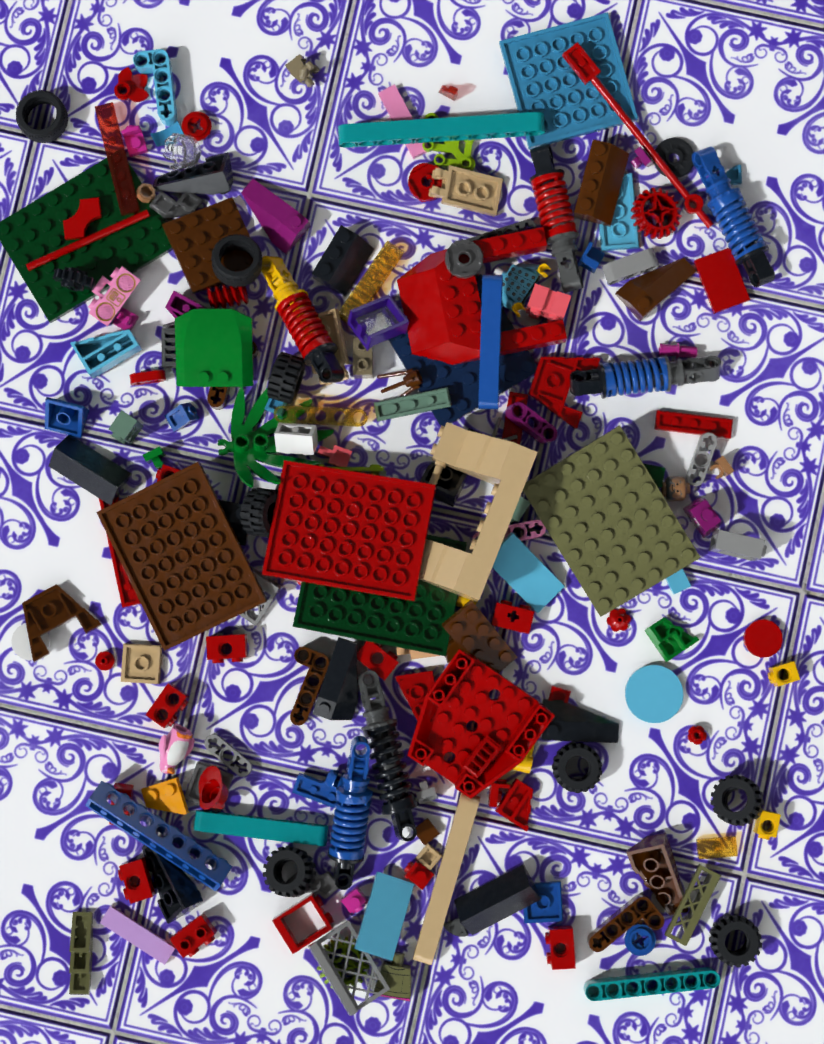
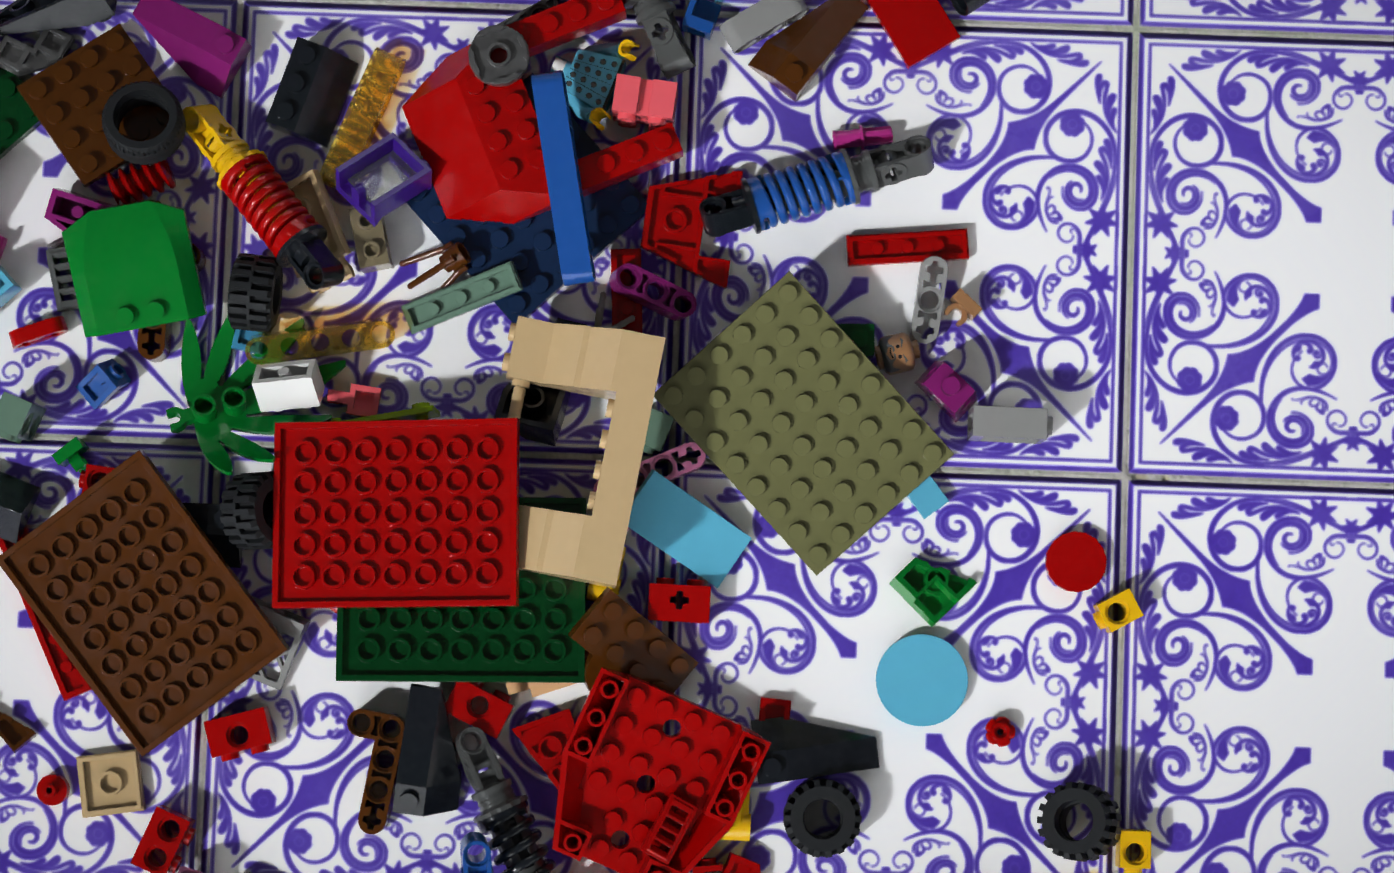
camera: 15 degrees left, 0 degrees up
red plant [606,608,631,632] -> none

